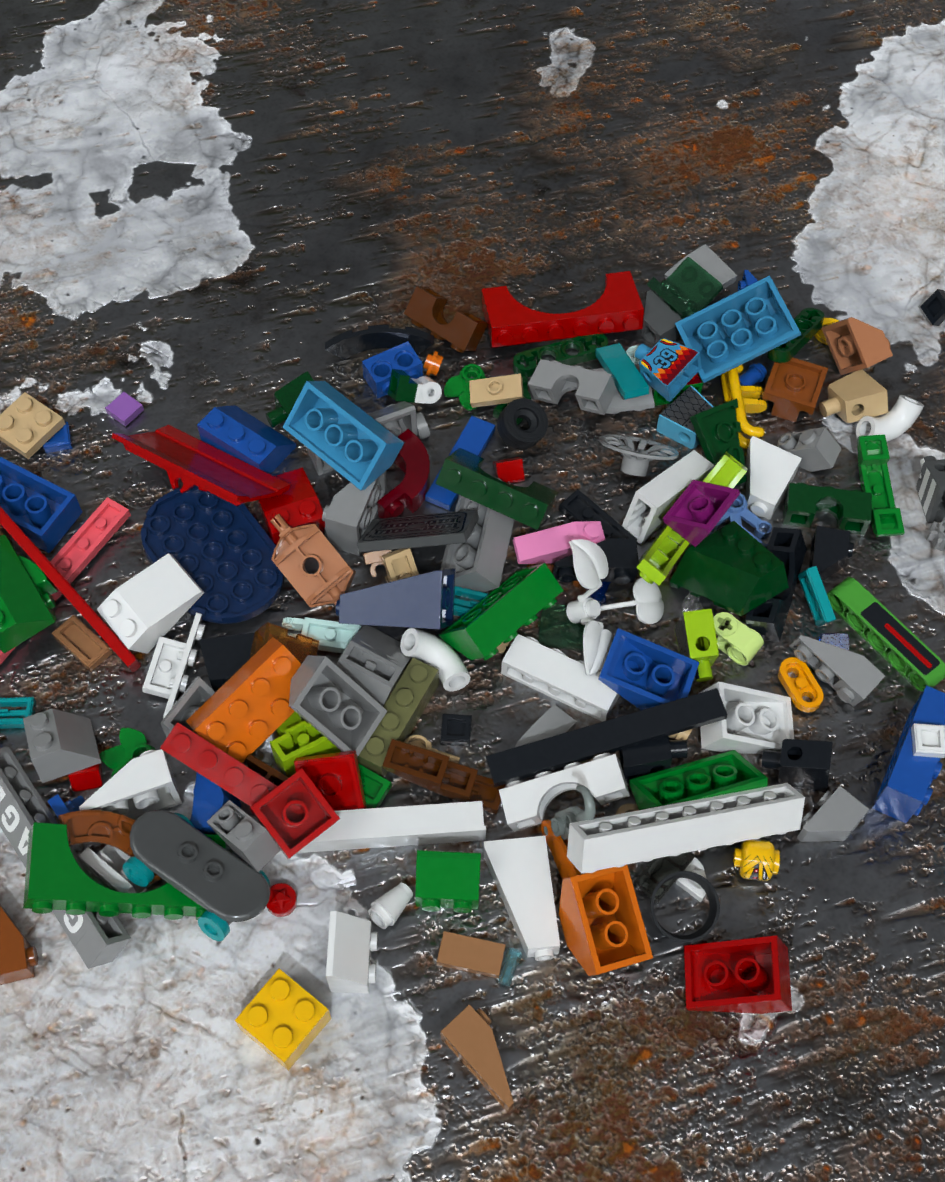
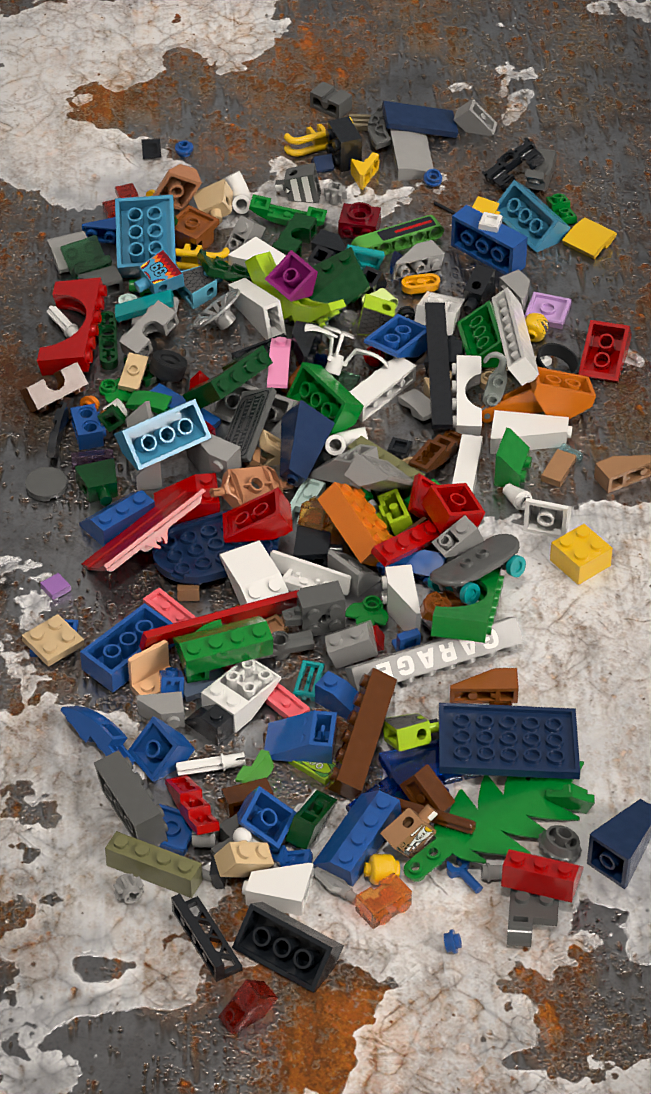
camera: 75 degrees left, 15 degrees down
none -> dark grey tile [25,467,68,502]
none -> white axle [47,306,78,338]
none -> clear purple slope [71,449,114,469]
none -> clear red tile [102,183,138,218]
none -> green slope [125,390,172,414]
none -> medium nougat slope [177,583,200,601]
none -> red slope [223,487,293,543]
none -> dark grey piece [255,630,314,660]
none -> dark grey hinge [282,580,346,636]
none -> dark red brick [338,202,381,239]
none -> black bush [397,306,415,321]
none -> lavender tile [524,292,572,329]

